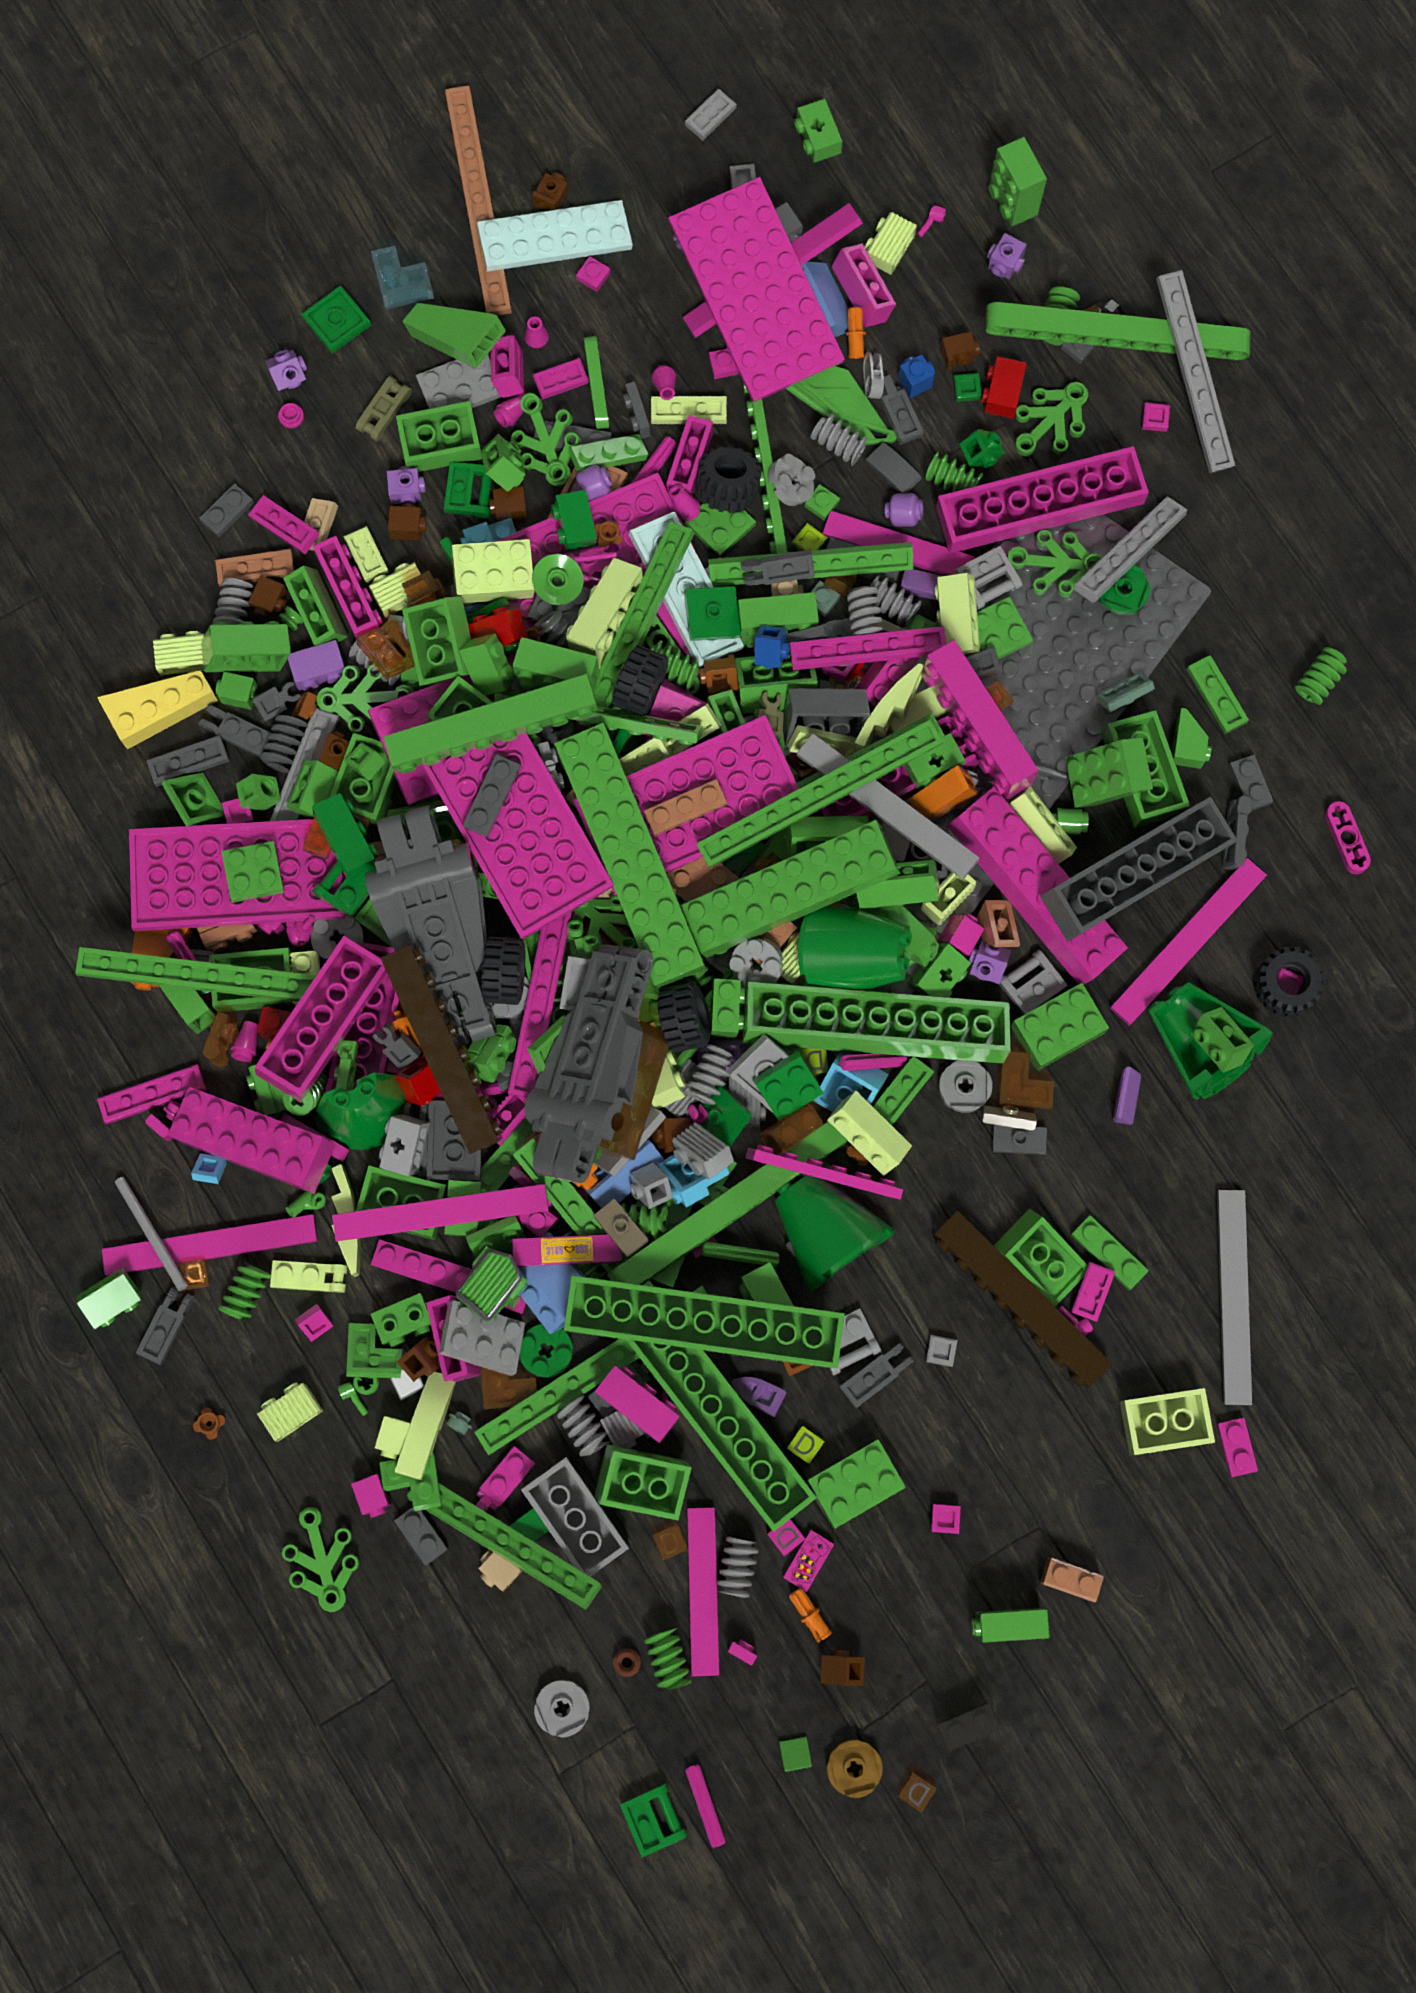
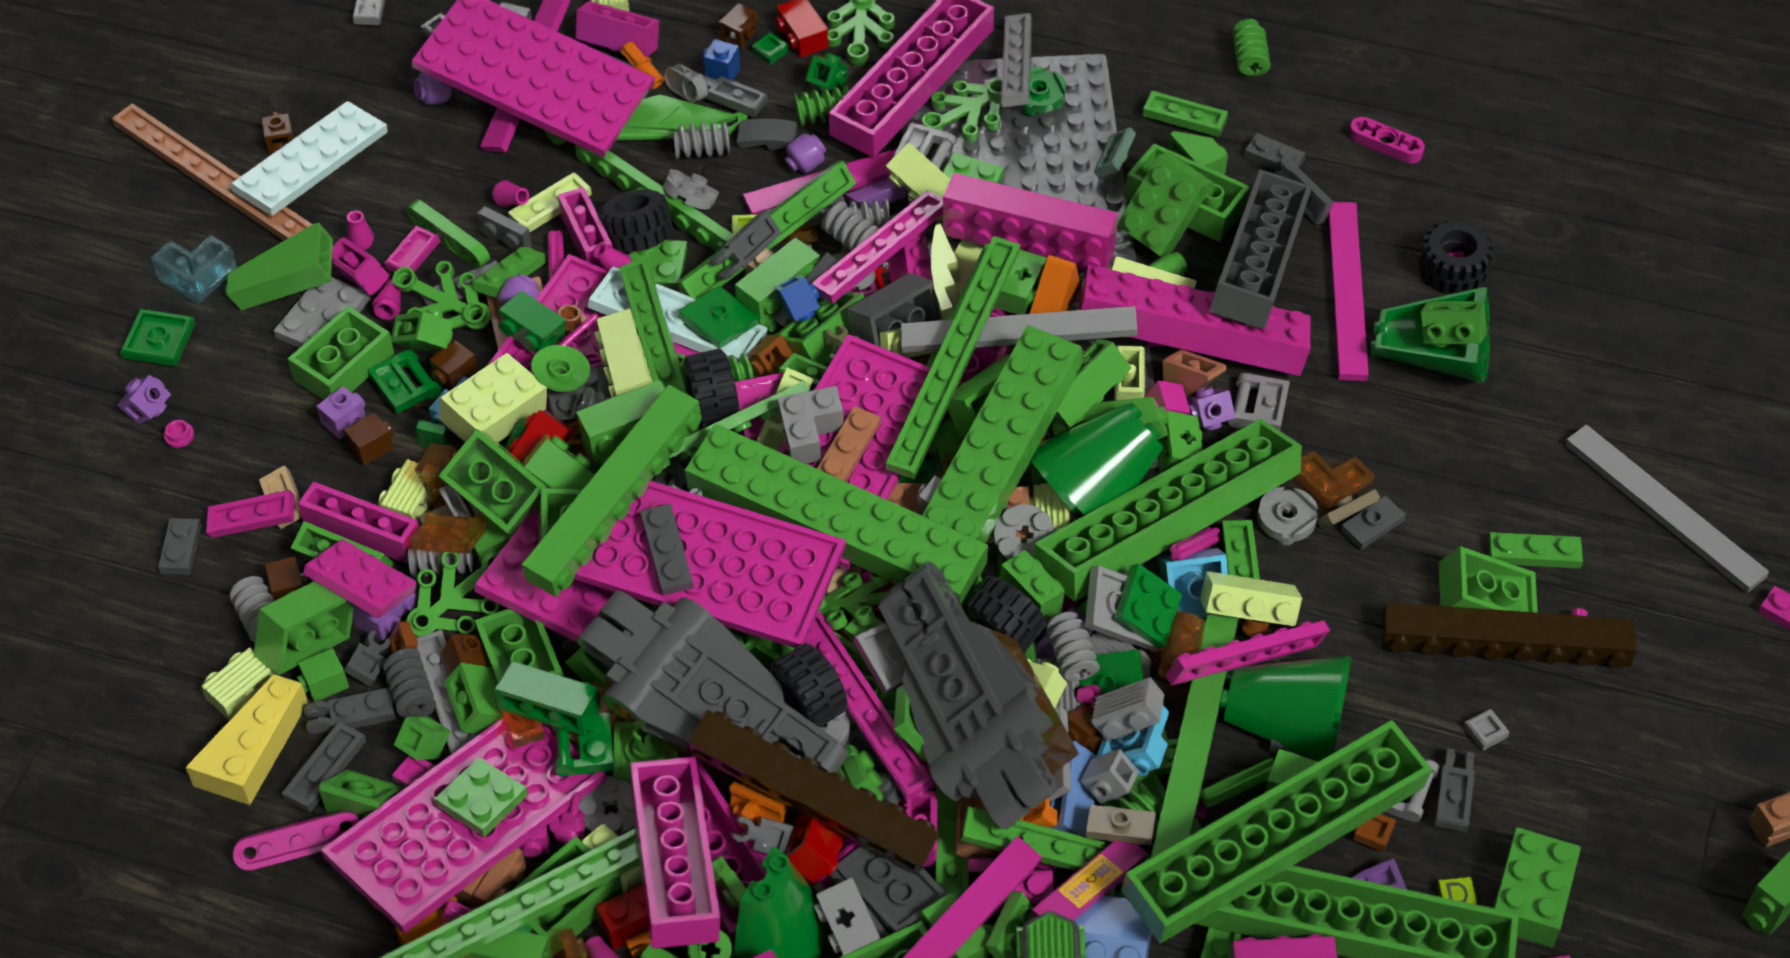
camera: 40 degrees left, 25 degrees down
nougat plate [215,549,295,587] -> none
yellowish green plate [344,526,389,583] -> none
bright green slope [344,742,385,780] -> none
olive plate [356,376,412,442] -> none
dark pink plate [576,256,611,292] -> none
dark pink plate [709,349,739,379] -> none
bright green plate [804,484,840,521] -> none
dark pink plate [931,1504,961,1534] -> none
bright green brick [1011,983,1109,1071] -> none
dark pink plate [1071,1262,1115,1322] -> none
medium lavender slope [1113,1067,1141,1125] -> none
yellowish green brick [1120,1388,1215,1456] -> none
none -> dark pink plate [233,810,361,870]
none -> dark pink plate [303,539,417,619]
none -> light grey brick [777,386,844,464]
none -> light grey plate [916,476,942,515]

